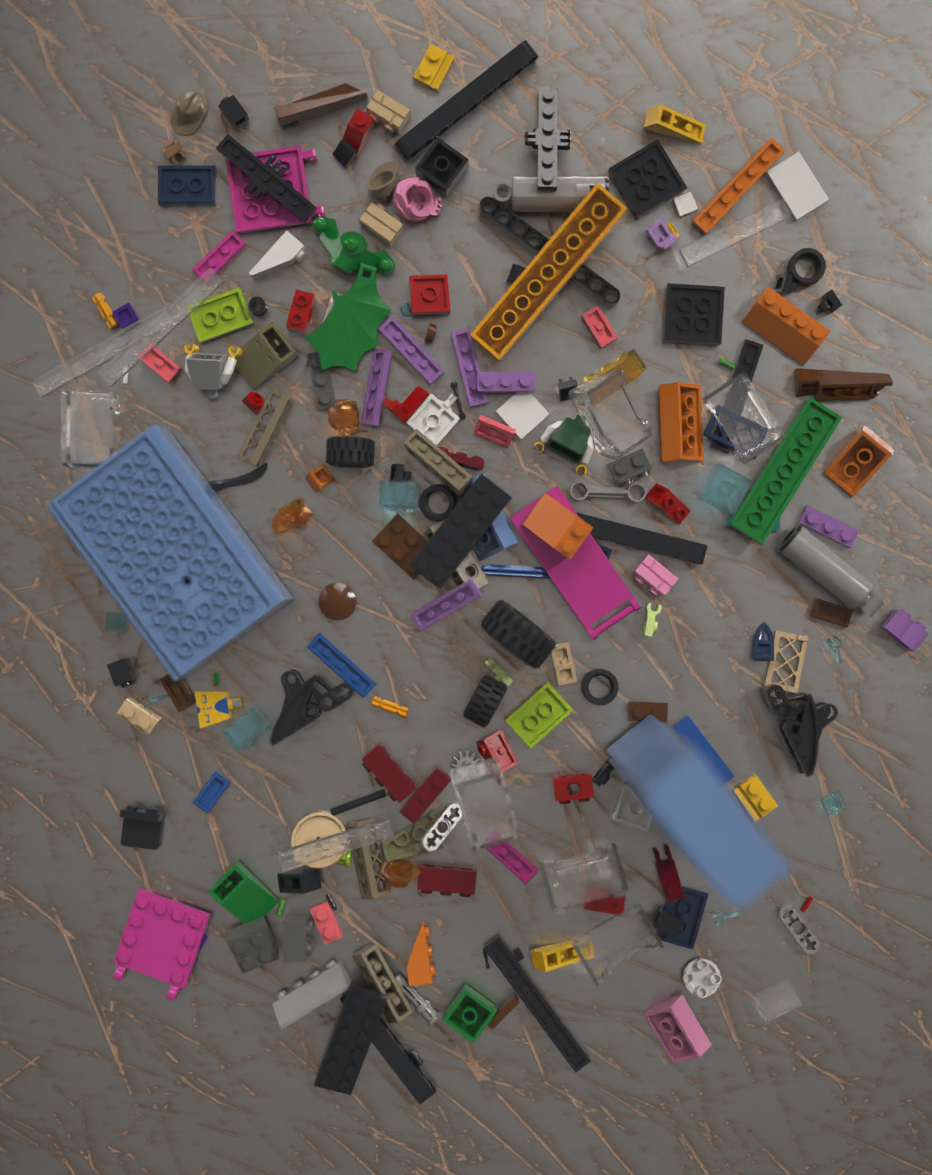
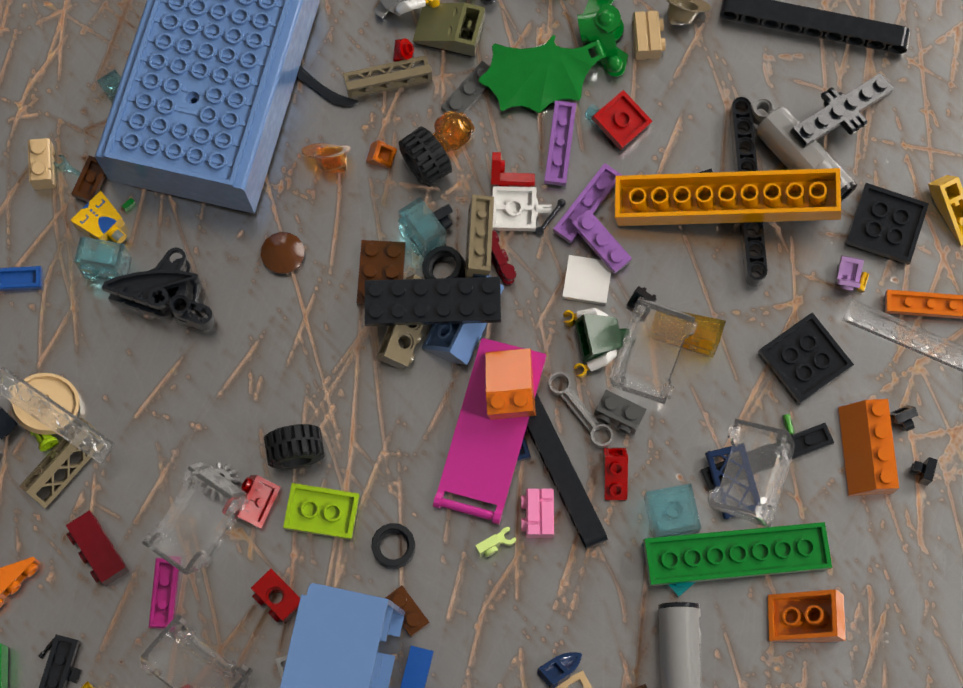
camera: 50 degrees right, 15 degrees down
black brick [107,658,137,688] -> none
red brick [286,289,317,335] -> none
blue tile [307,633,377,698] -> none
black bar [330,789,387,816] -> none
medium lavender plate [361,349,392,426] -> none
dark red brick [361,743,417,803] -> none
light orange axle [371,696,409,718] -> none
clear orange piece [380,859,421,888] -> none
olive wing [383,811,443,862] -> none
bright pink helmet [392,177,442,221] -> none
dark red brick [399,766,452,825] -> none
medium lavender plate [411,578,482,631] -> none
black brick [415,137,469,197] -> none
light grey beam [420,804,463,852] -> none
reddish brown tile [424,323,437,343] -> none
coral plate [473,415,516,448] -> none
black tyre [481,600,556,669] -> none
blue axle [482,564,551,579] -> none
yellowish green plate [485,657,513,686] -> none
tan slope [551,642,577,686] -> none
coral plate [581,305,618,348] -> none
orange slope [659,382,704,462] -> none
white tile [672,192,698,218] -> none
black tyre [787,248,826,287] -> none
reddish brown wedge [795,368,893,401] -> none
medium lavender plate [798,505,859,548] -> none

